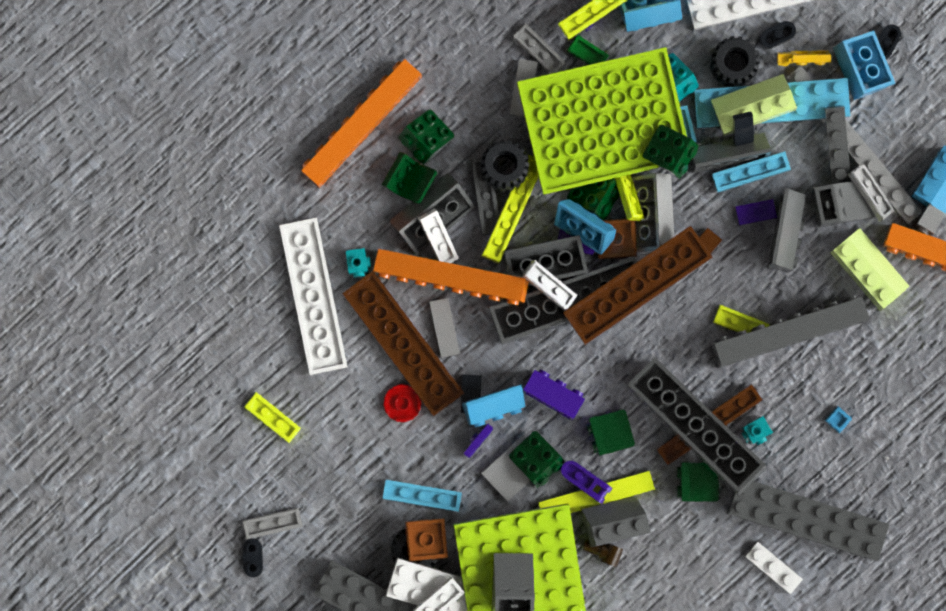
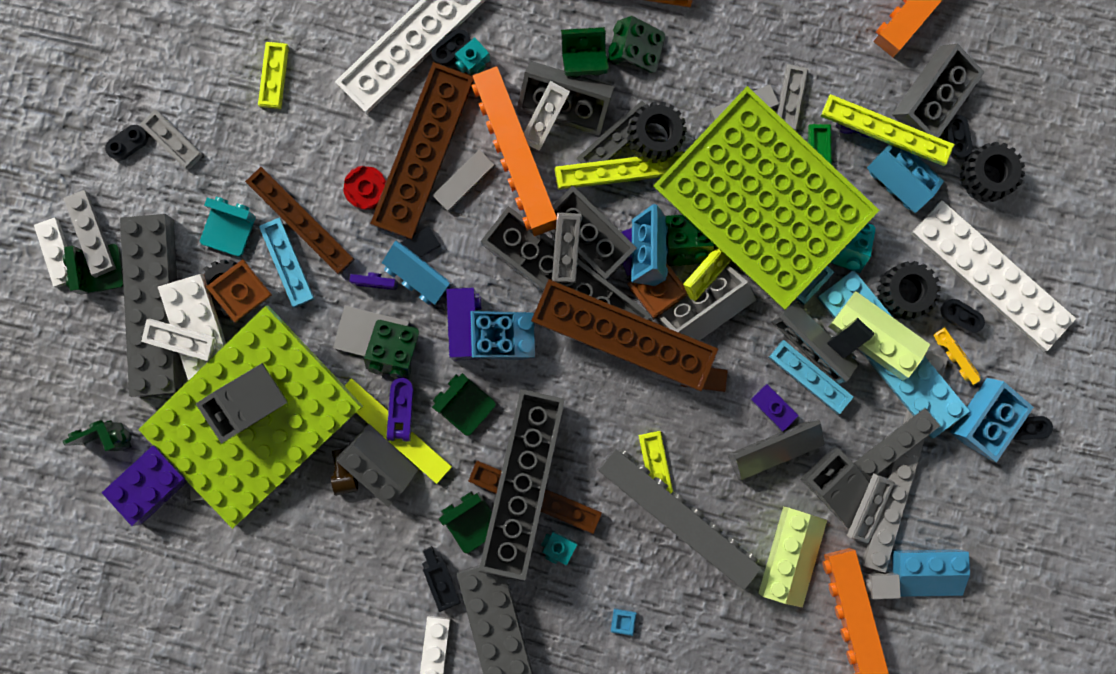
camera: 50 degrees right, 0 degrees up
dark green bracket [643,125,699,179] -> none
none -> teal bracket [200,196,256,257]
none -> reddish brown plate [245,167,355,275]
none -> black hinge [422,546,461,612]
none -> black plate [432,29,471,66]
none -> dark azure slope [471,311,535,360]

